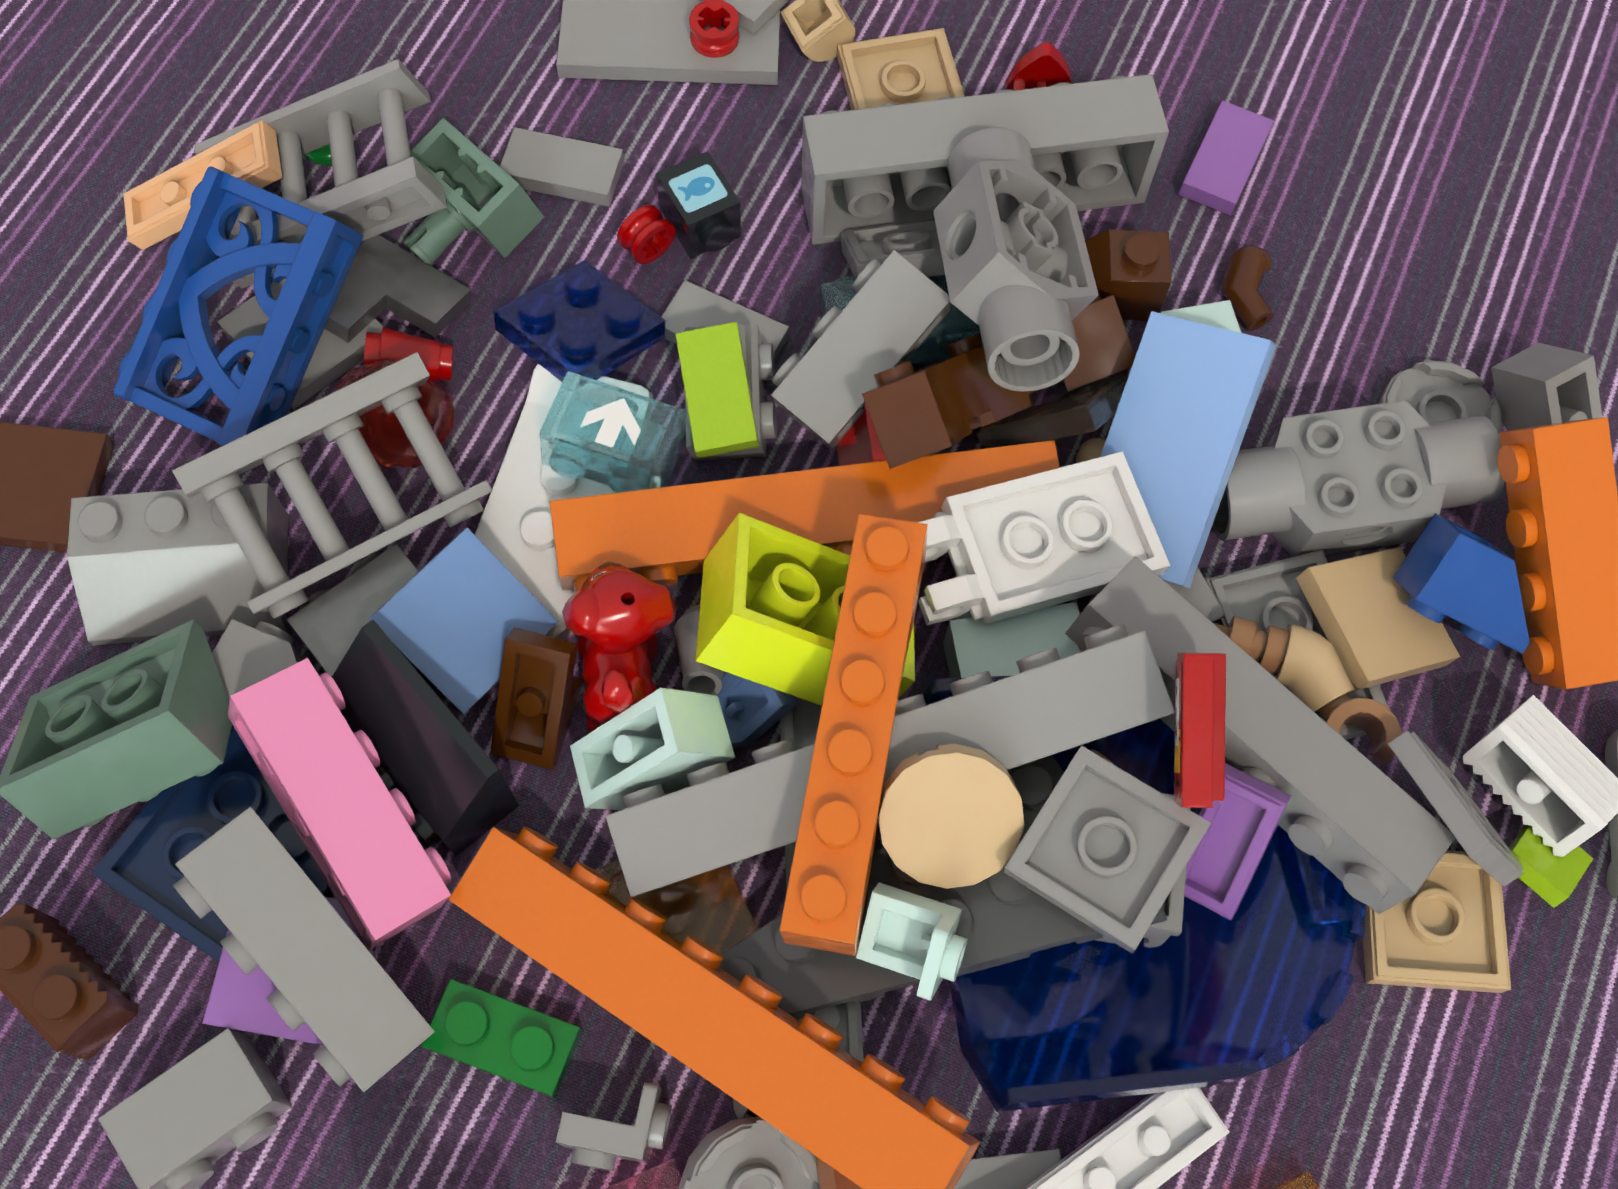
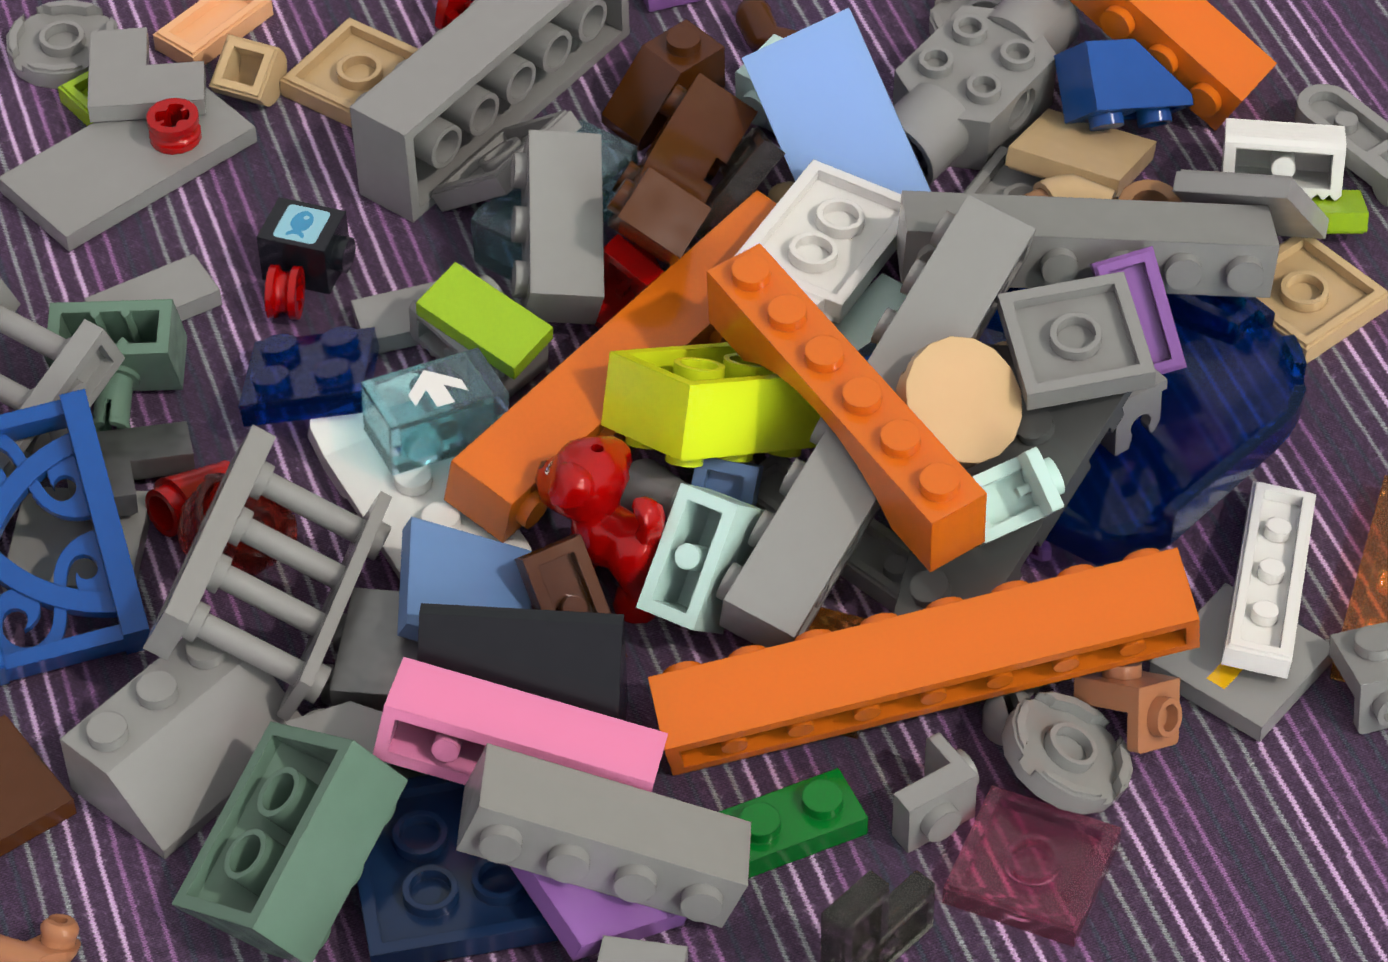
camera: 40 degrees left, 20 degrees down
light grey brick [933,127,1099,391] -> none
red slope [1174,653,1226,808] -> none

